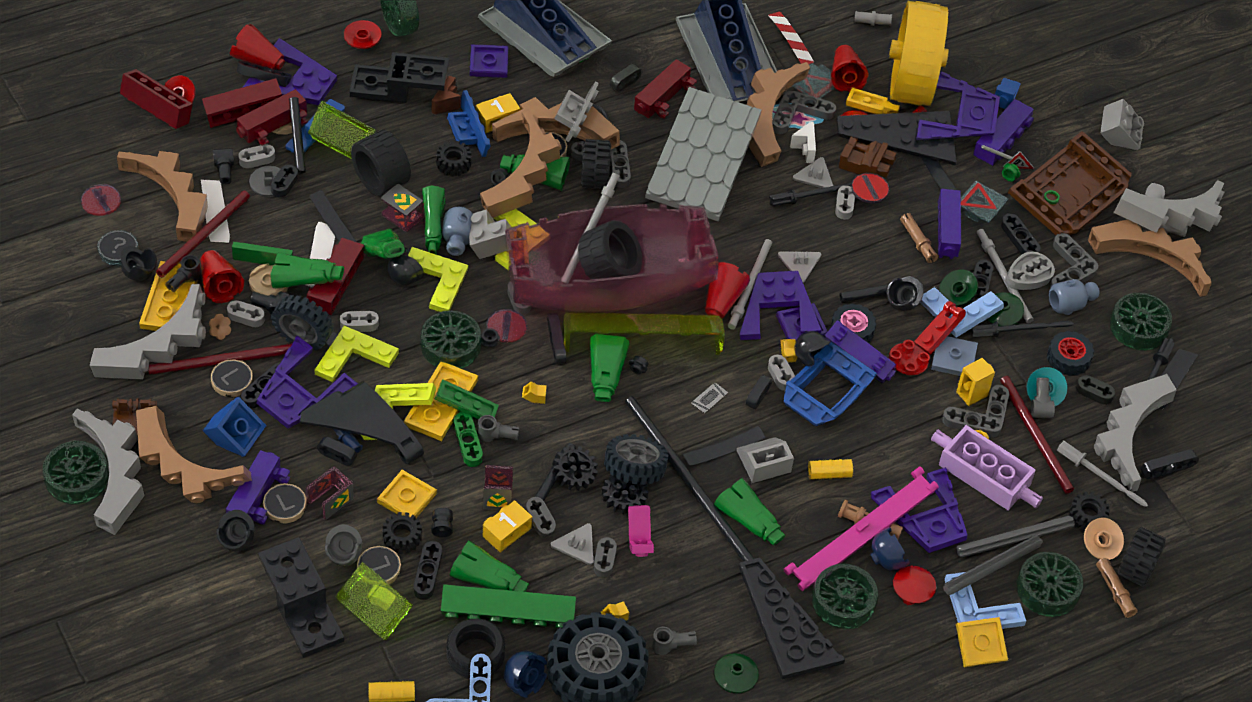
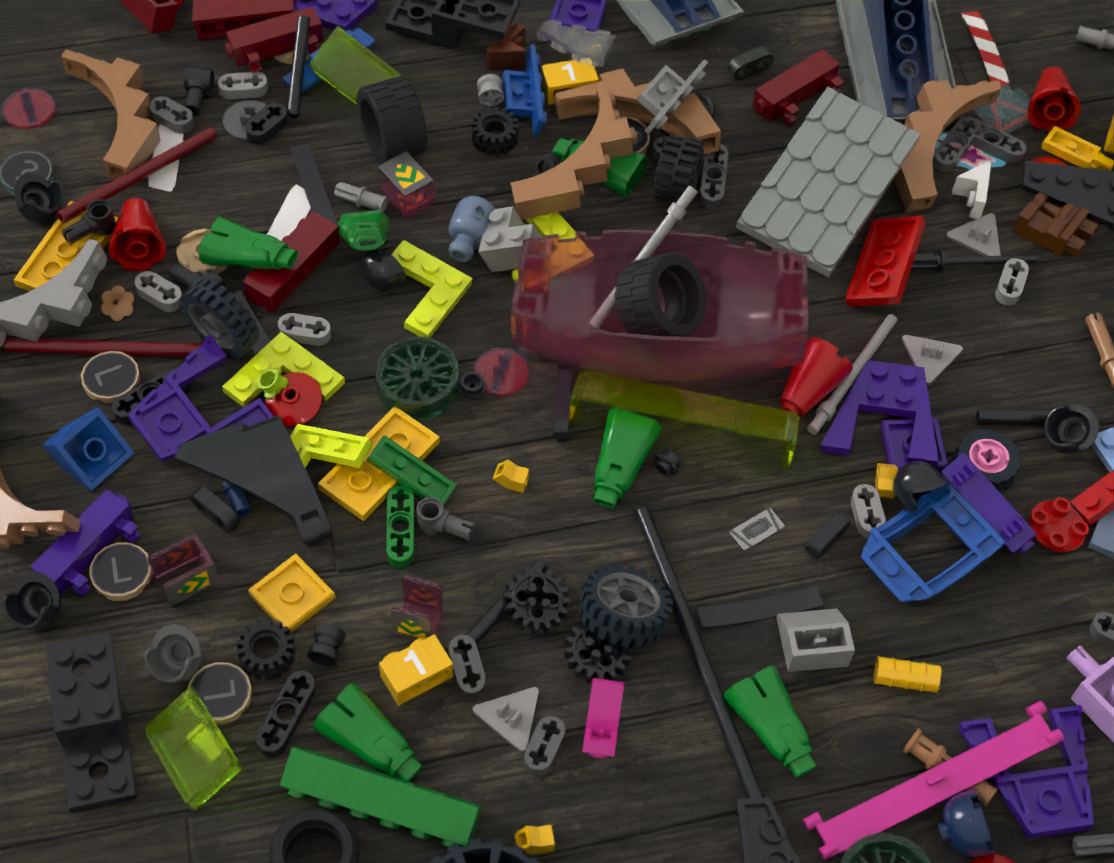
camera: 15 degrees right, 5 degrees up
green tile [232,242,293,266] -> none
green piece [422,186,446,255] -> none
red piece [851,173,890,203] -> none
none -> dark grey beam [149,97,195,134]
none -> lime plate [257,368,288,399]
none -> red dish [265,372,323,427]
none -> light grey axle [334,182,388,212]
none -> light grey wheel [477,74,504,107]
none -> clear plate [537,20,616,67]
none -> red plate [845,216,926,307]

